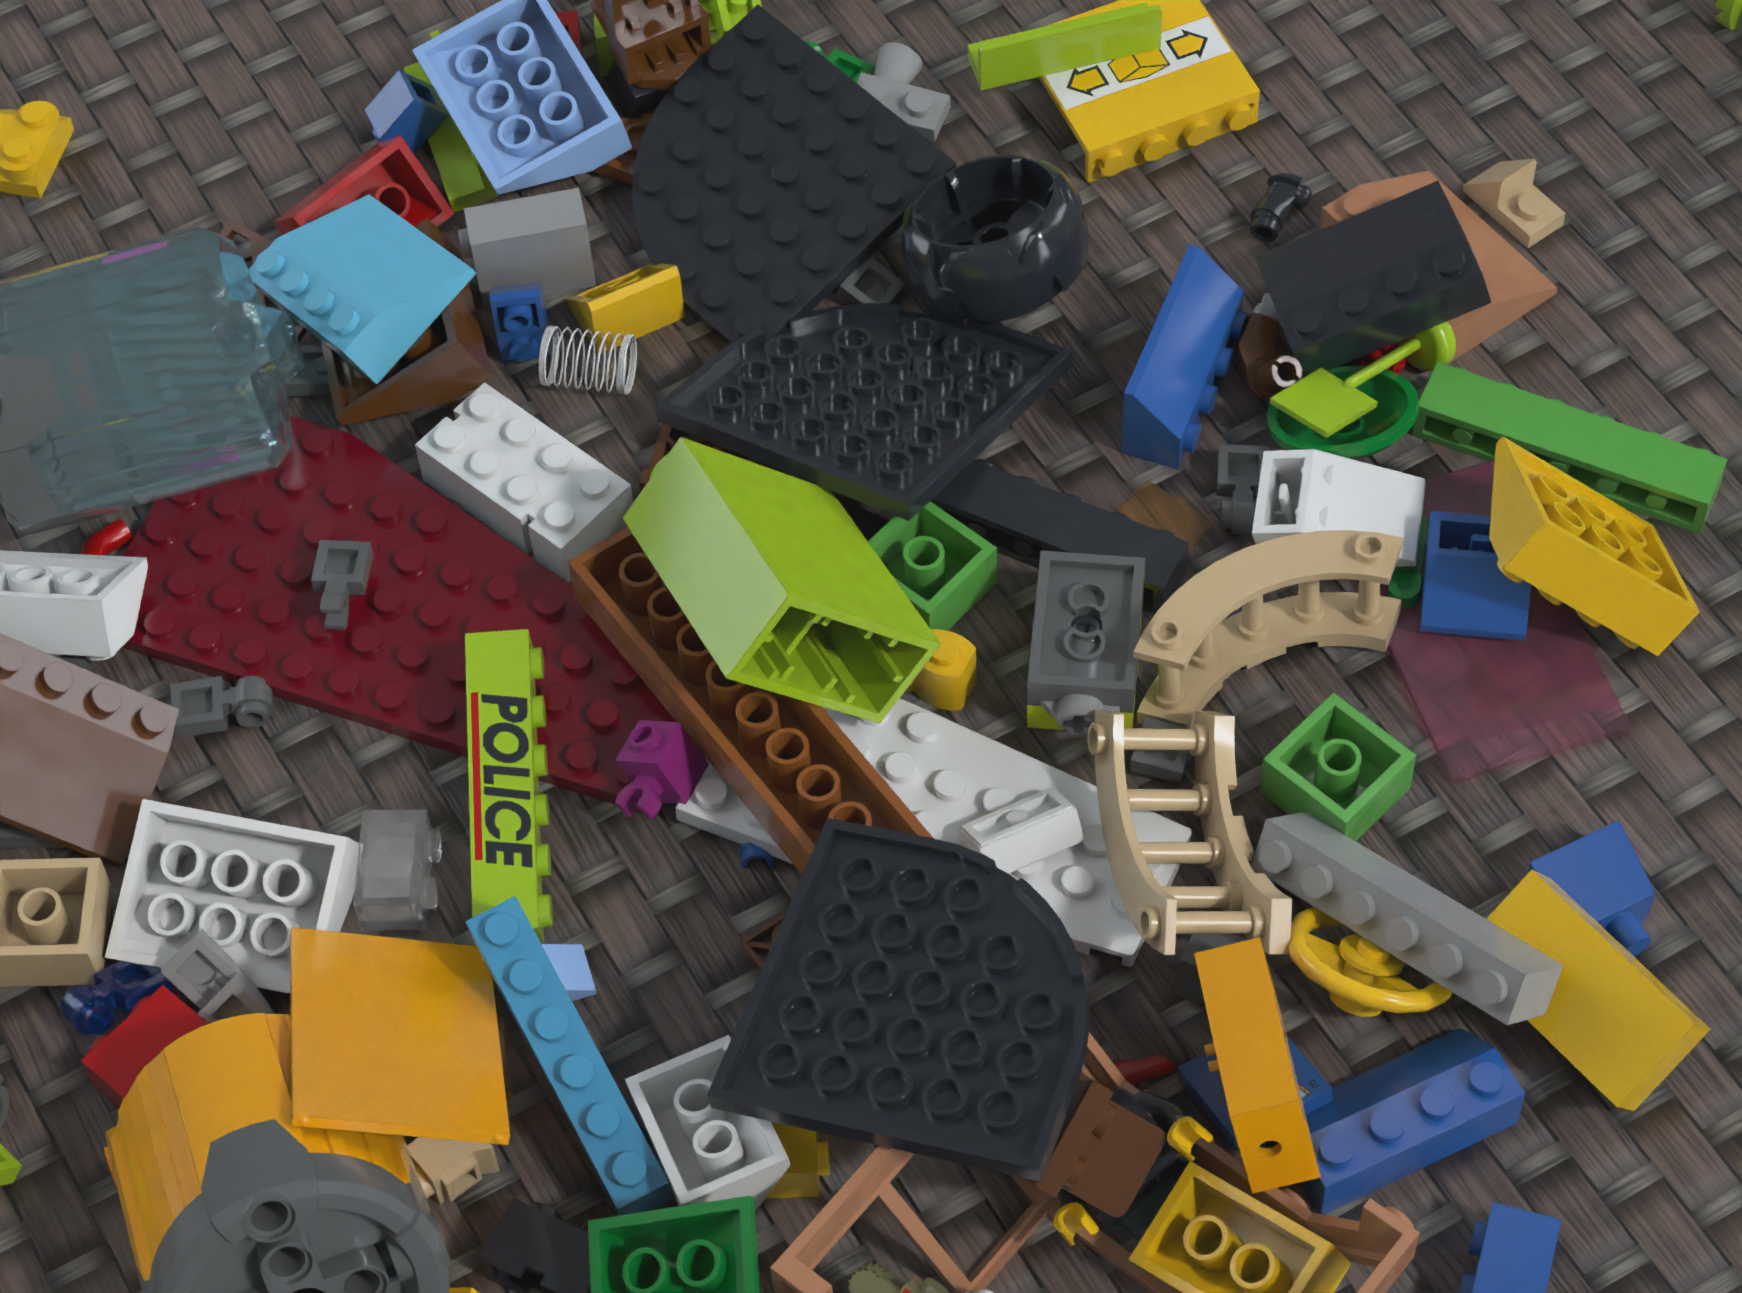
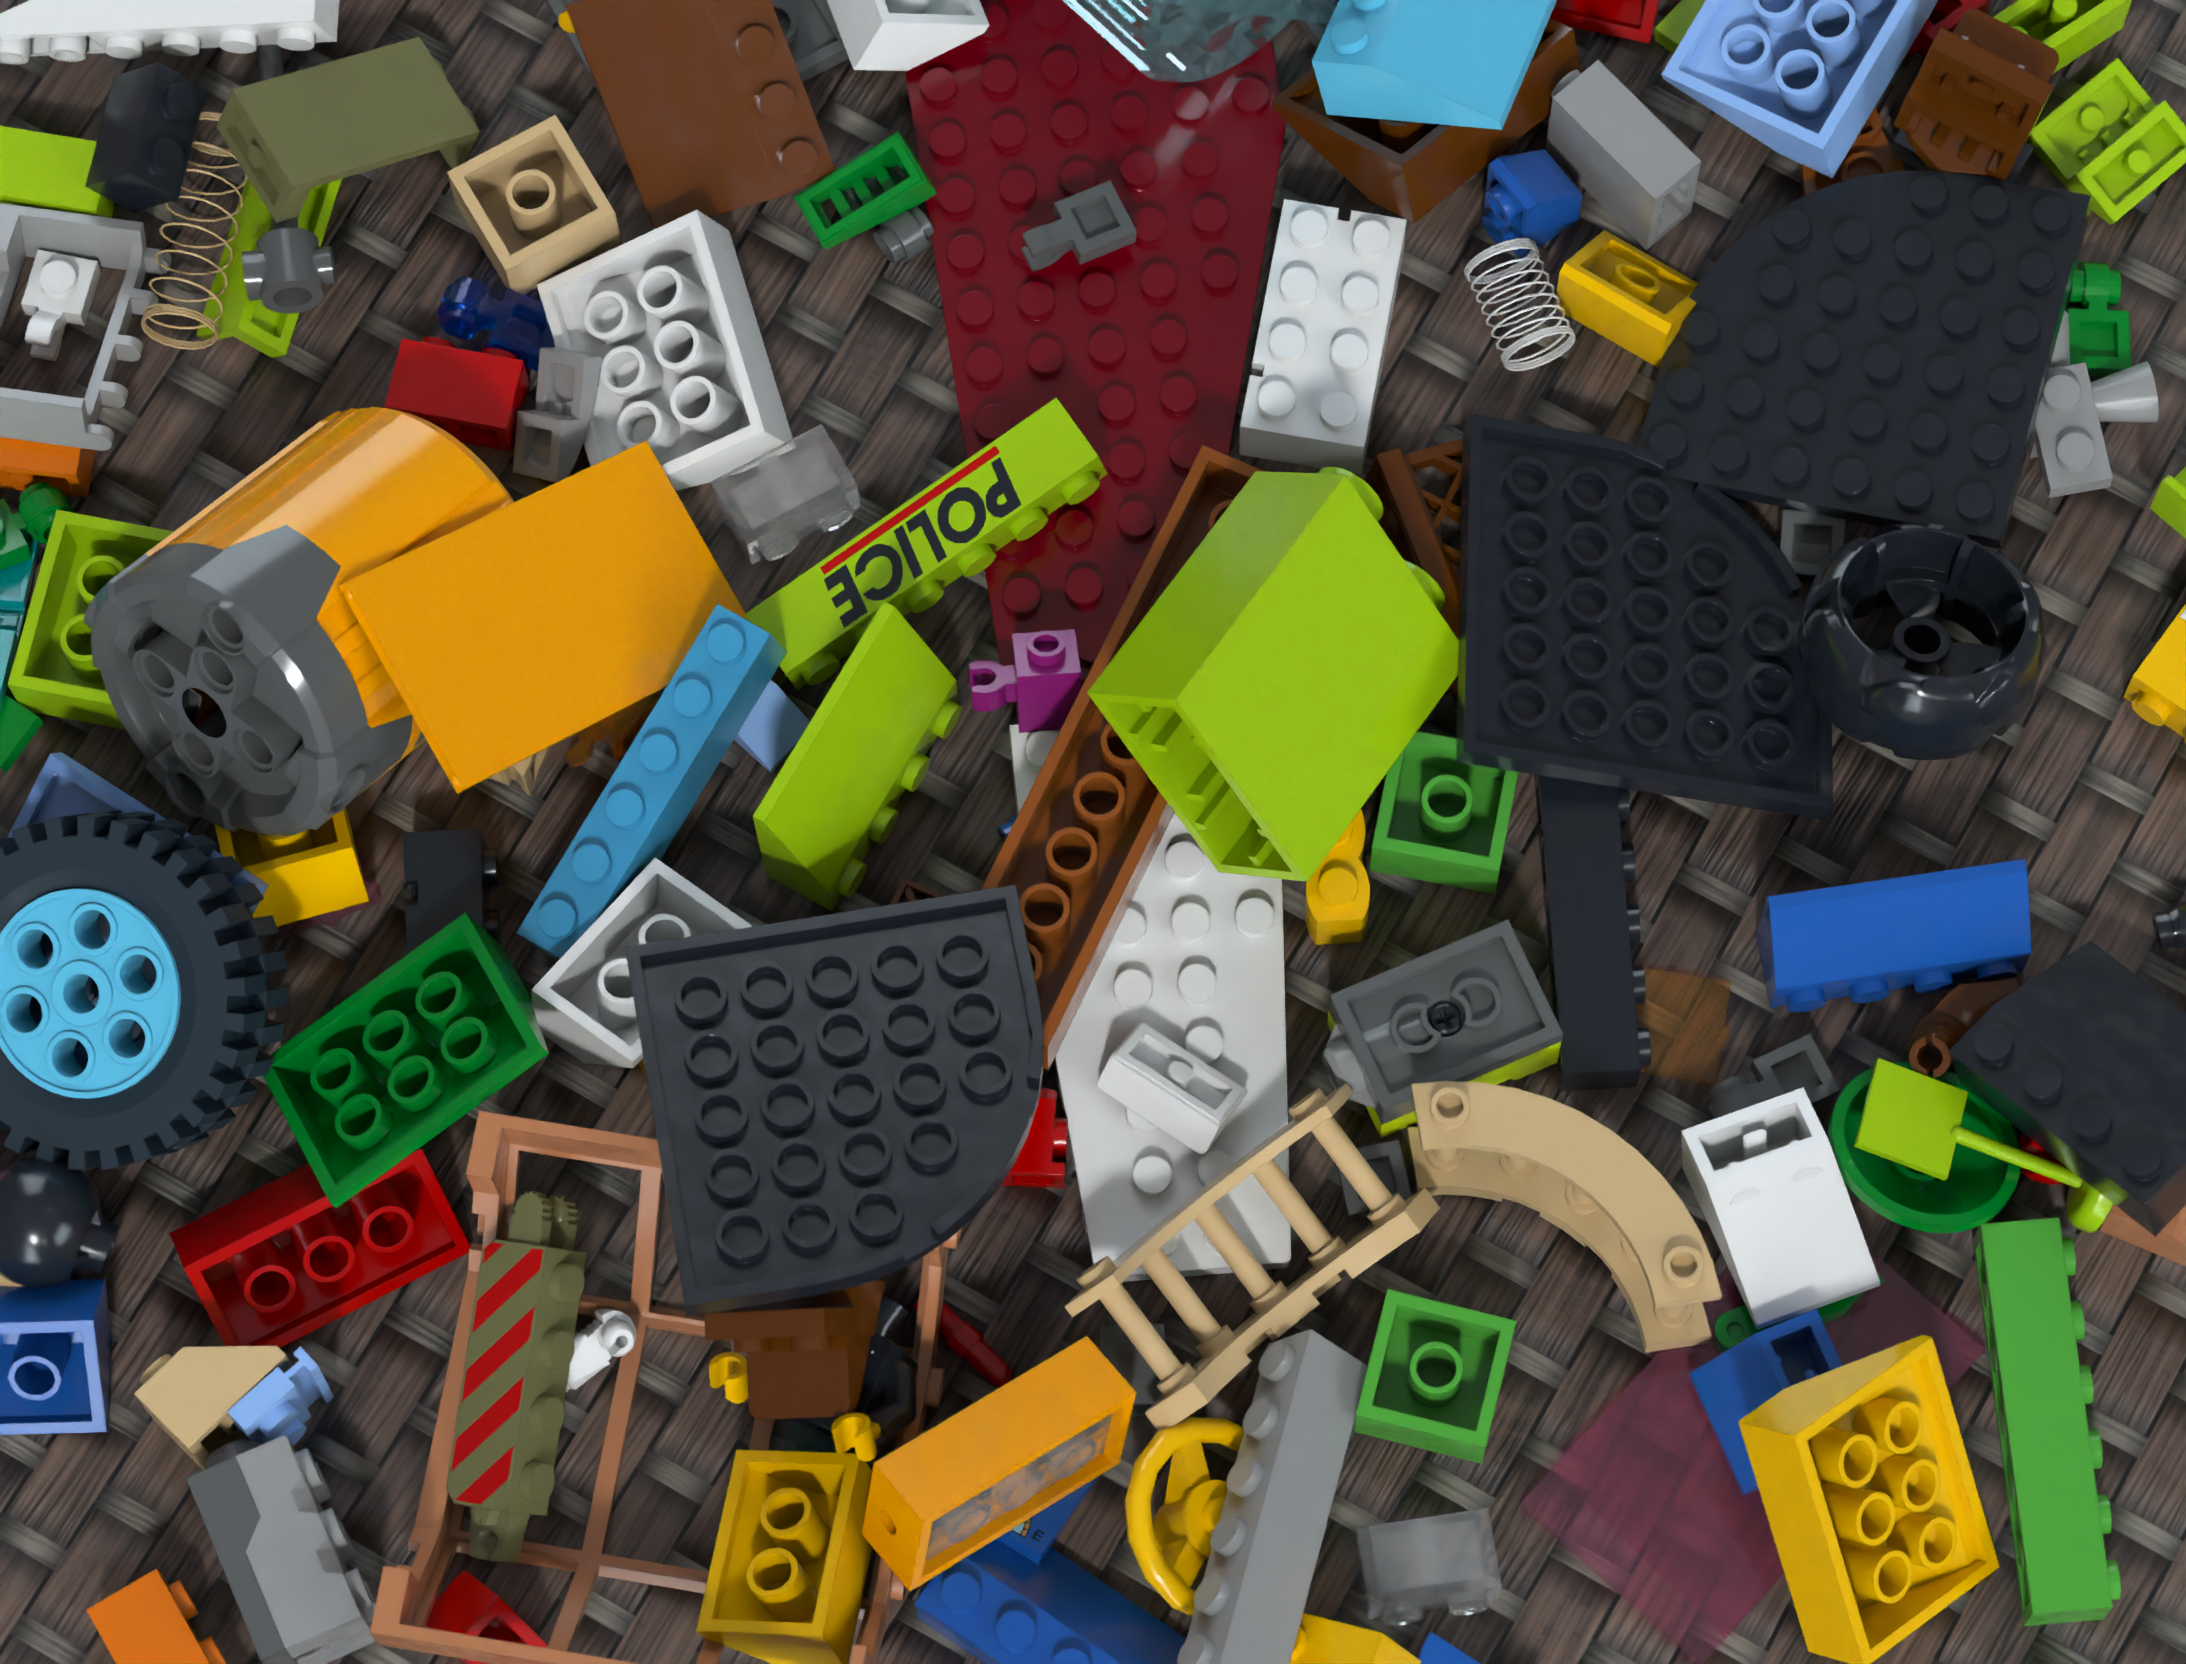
camera: 60 degrees right, 15 degrees up
none -> lime slope [753,601,962,911]
none -> green slope [794,131,937,250]
none -> clear brick [1355,1508,1502,1626]

